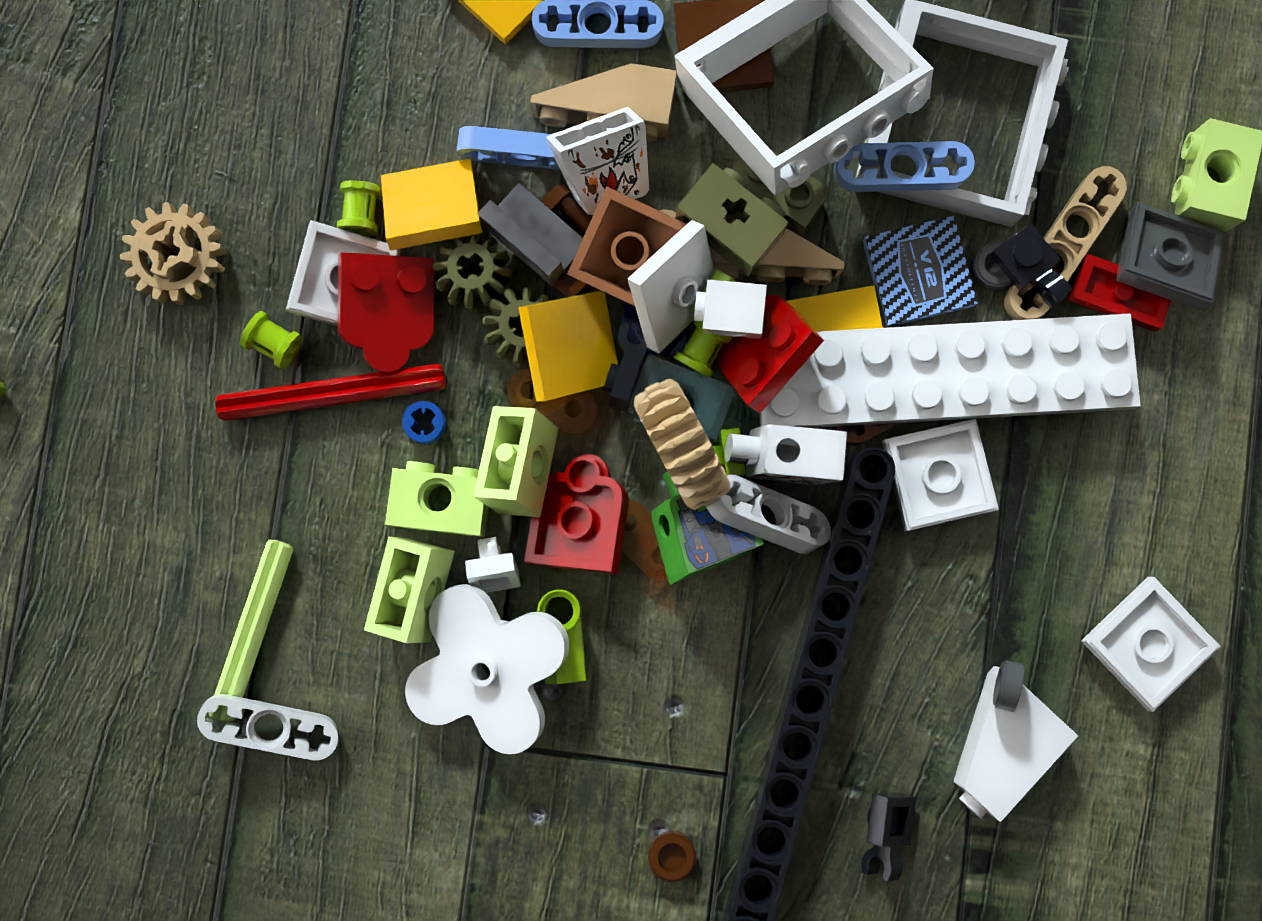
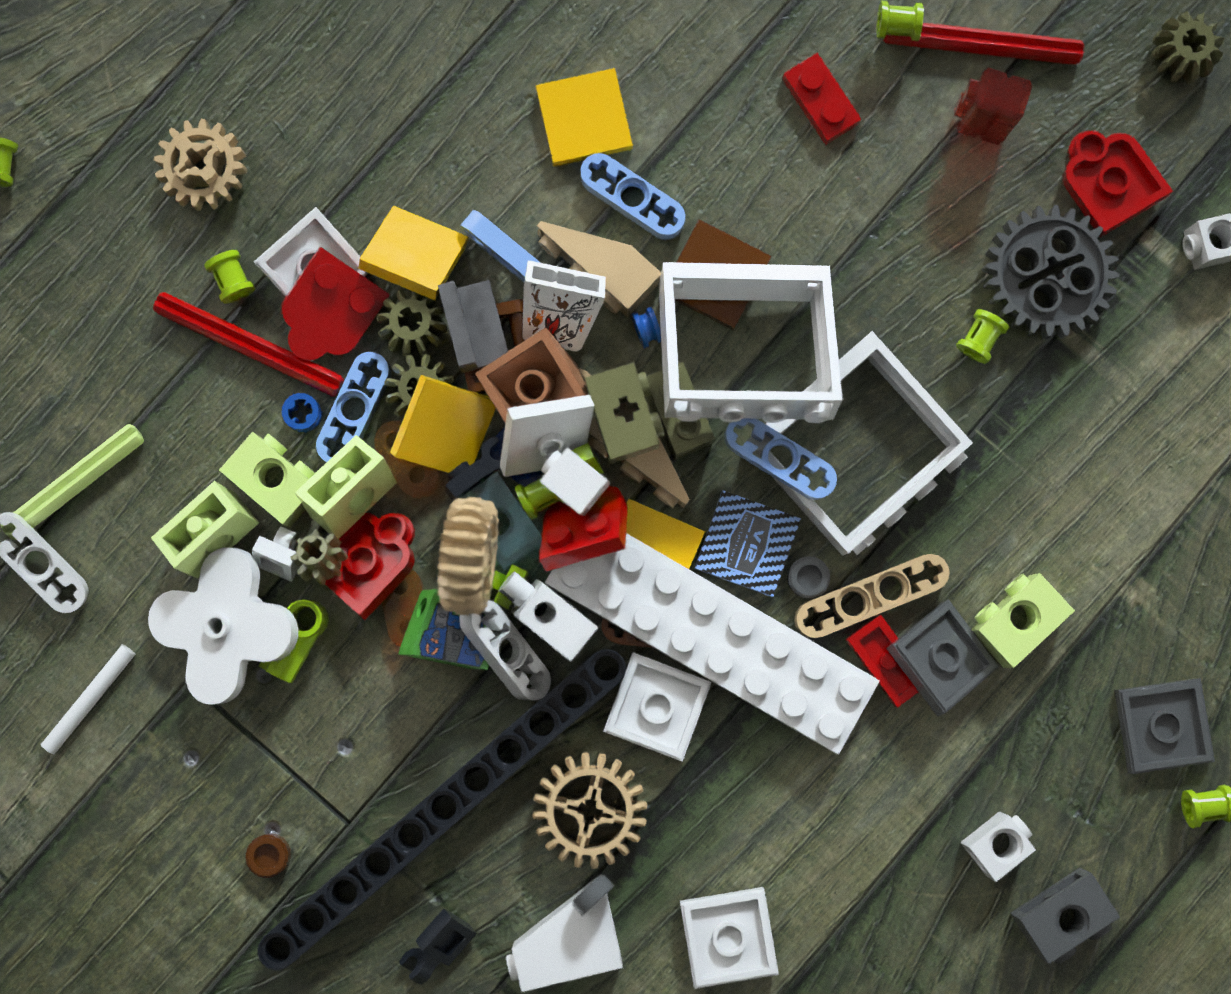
camera: 25 degrees right, 0 degrees up
lime bush [337,180,382,237] -> none
black plate [991,223,1072,309] -> none
none -> white bar [41,644,136,754]
none -> olive gear [290,529,348,586]
none -> light blue beam [316,352,391,462]
none -> tan gear [533,752,647,869]
none -> blue bush [631,307,661,348]

